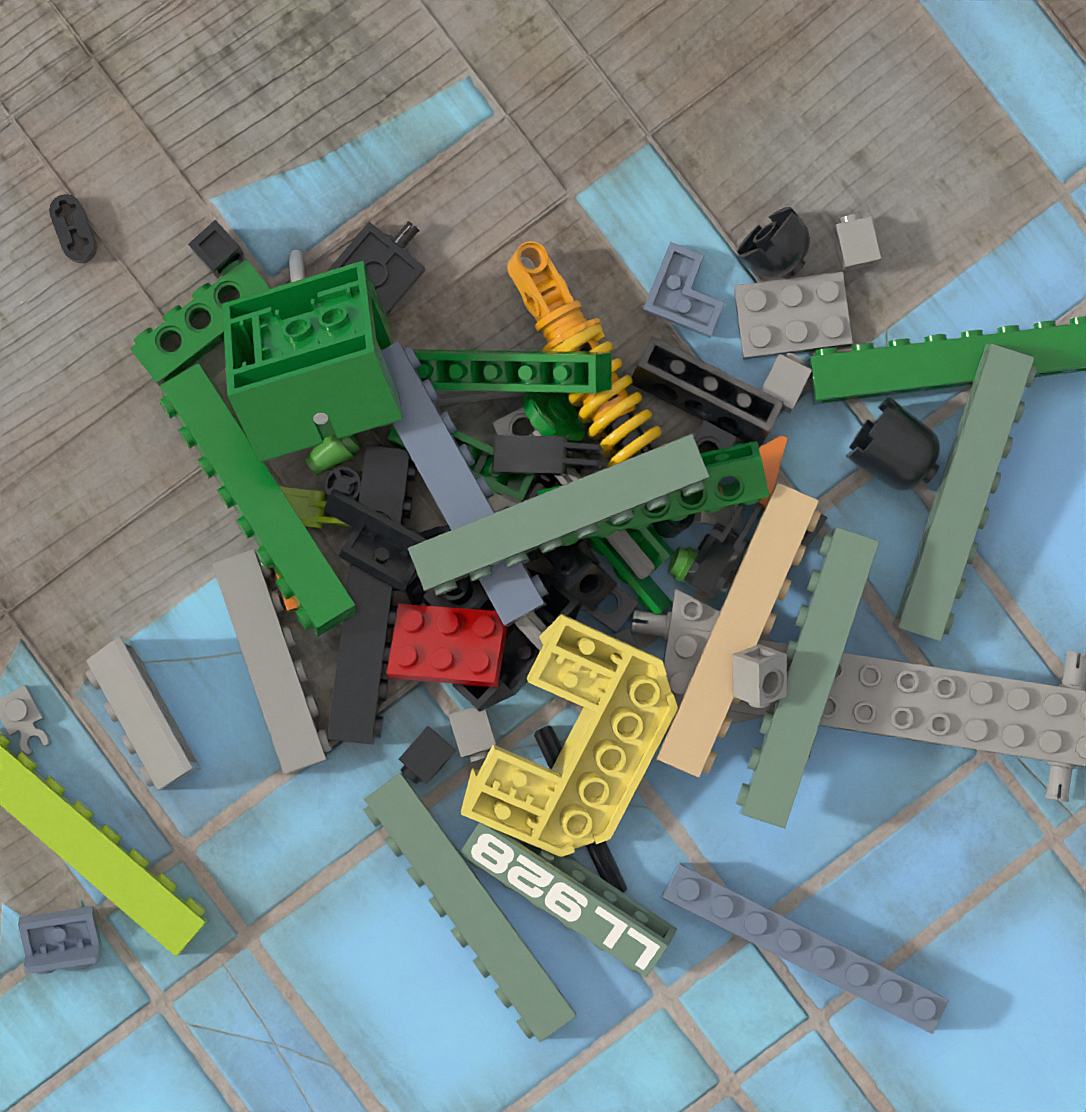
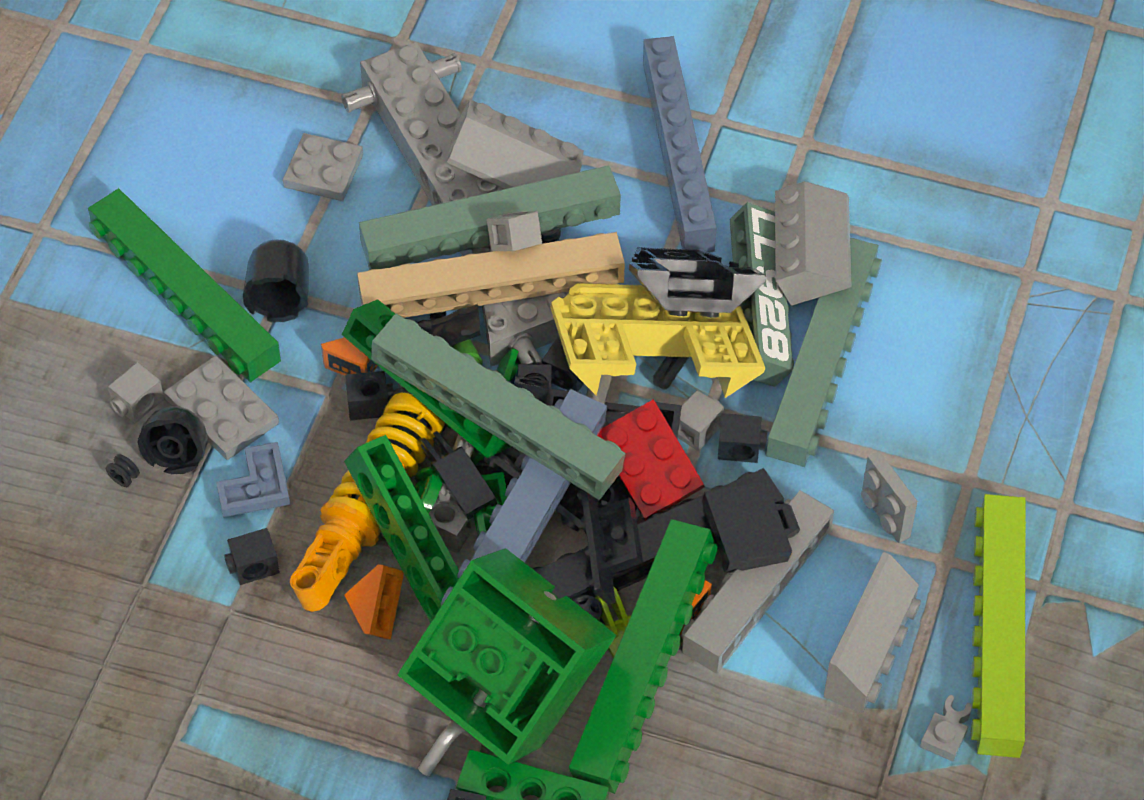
camera: 125 degrees left, 30 degrees down
sand blue bracket [18,906,102,974] -> none
black plate [326,221,426,316] -> none
black brick [631,336,784,448] -> none
light grey brick [761,353,812,414] -> none
sand green brick [893,344,1036,641] -> none
none -> black bush [105,454,140,487]
none -> black brick [224,528,280,585]
none -> light grey plate [283,133,363,201]
none -> orange slope [344,564,404,640]
none -> light grey slope [447,99,584,189]
none -> wedge [629,247,766,318]
none -> black piece [702,480,800,572]
none -> light grey slope [775,181,852,306]
none -> light grey plate [861,451,918,543]

